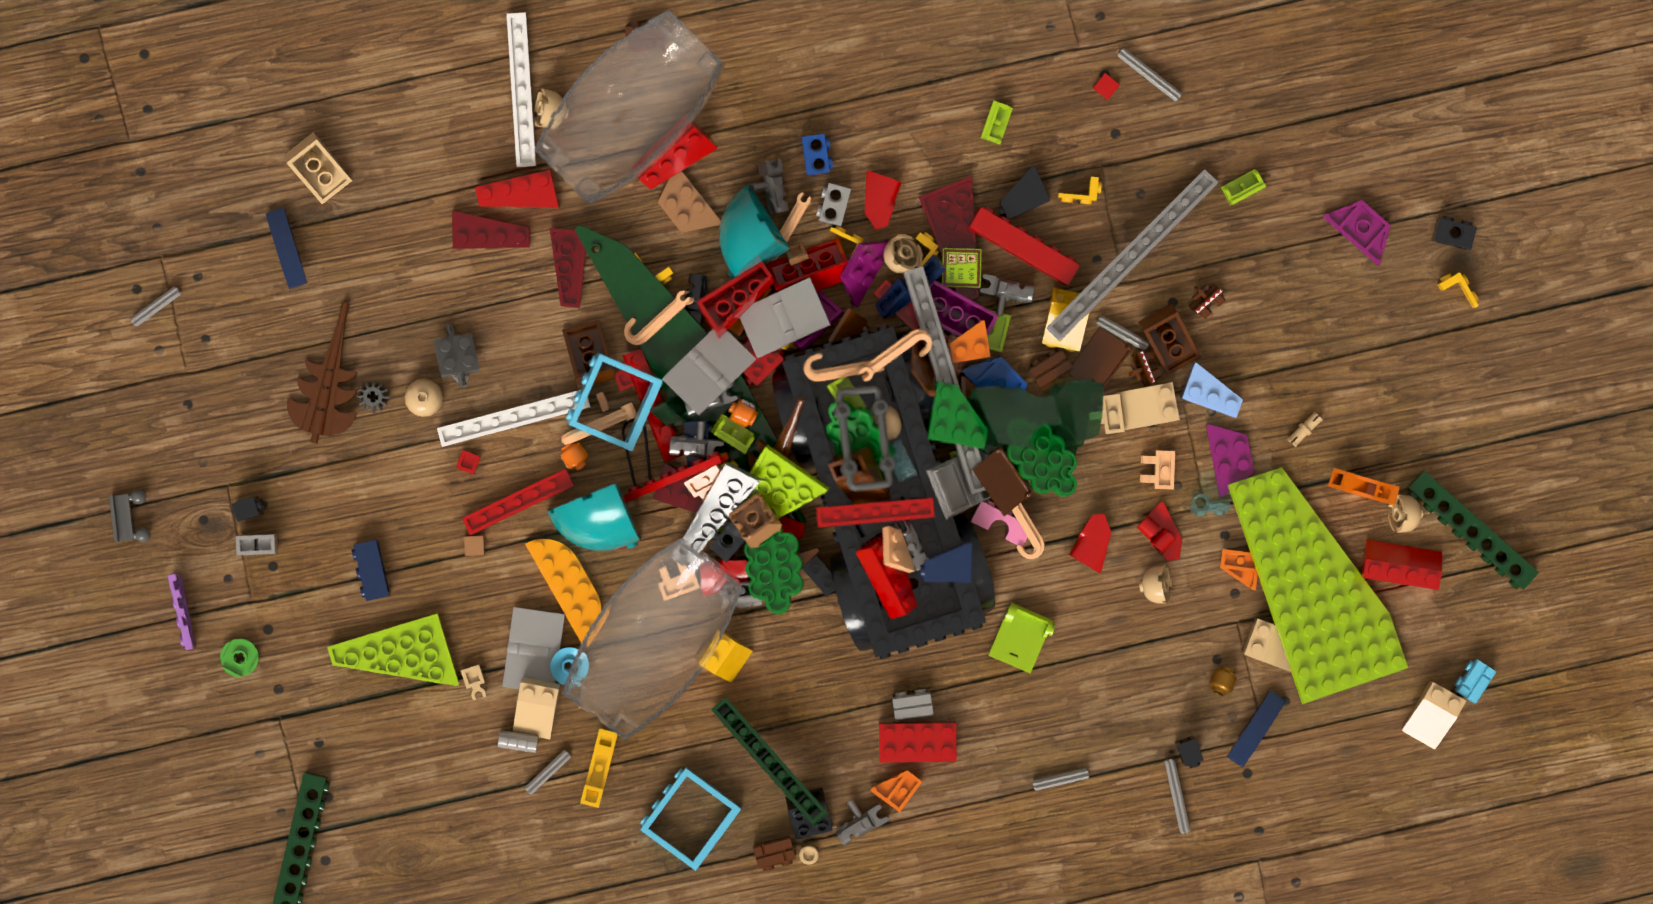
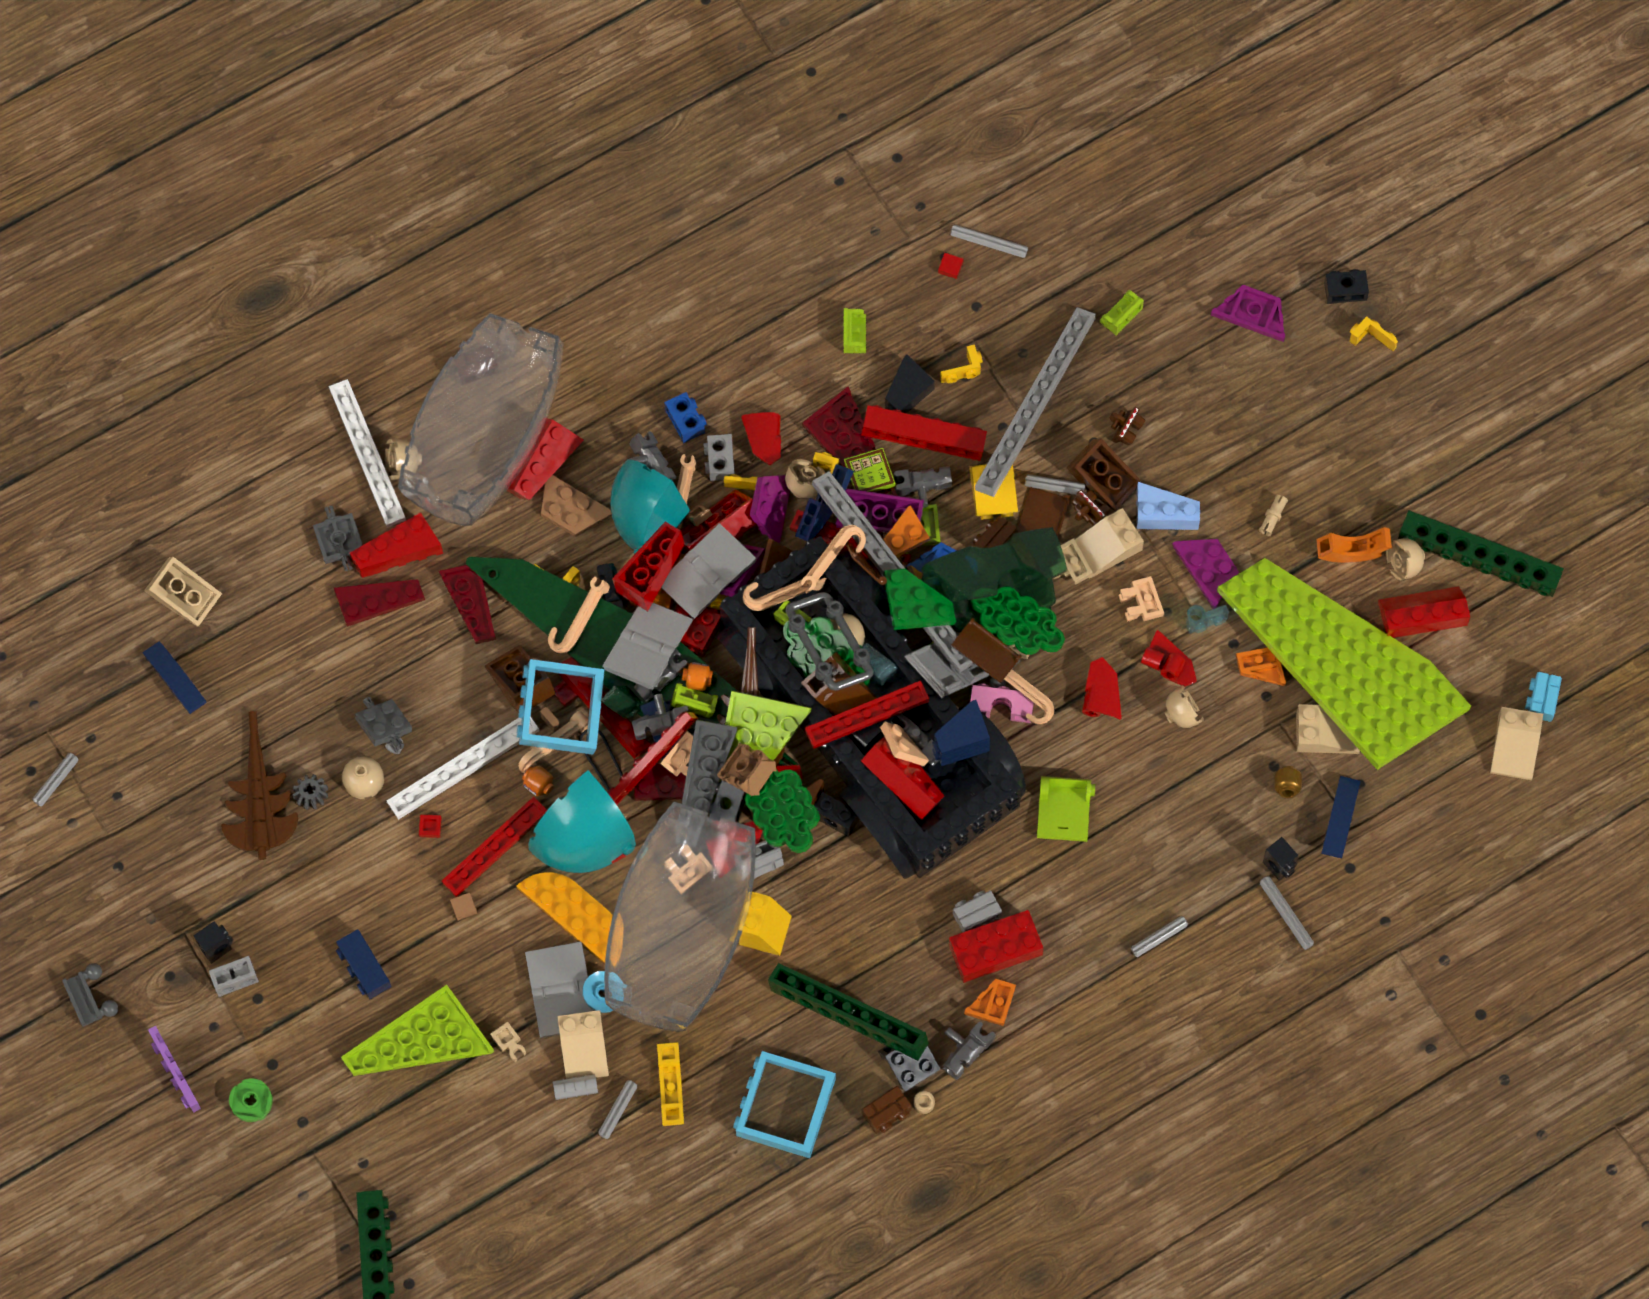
camera: 15 degrees left, 20 degrees down
none -> dark grey plate [313,506,362,571]

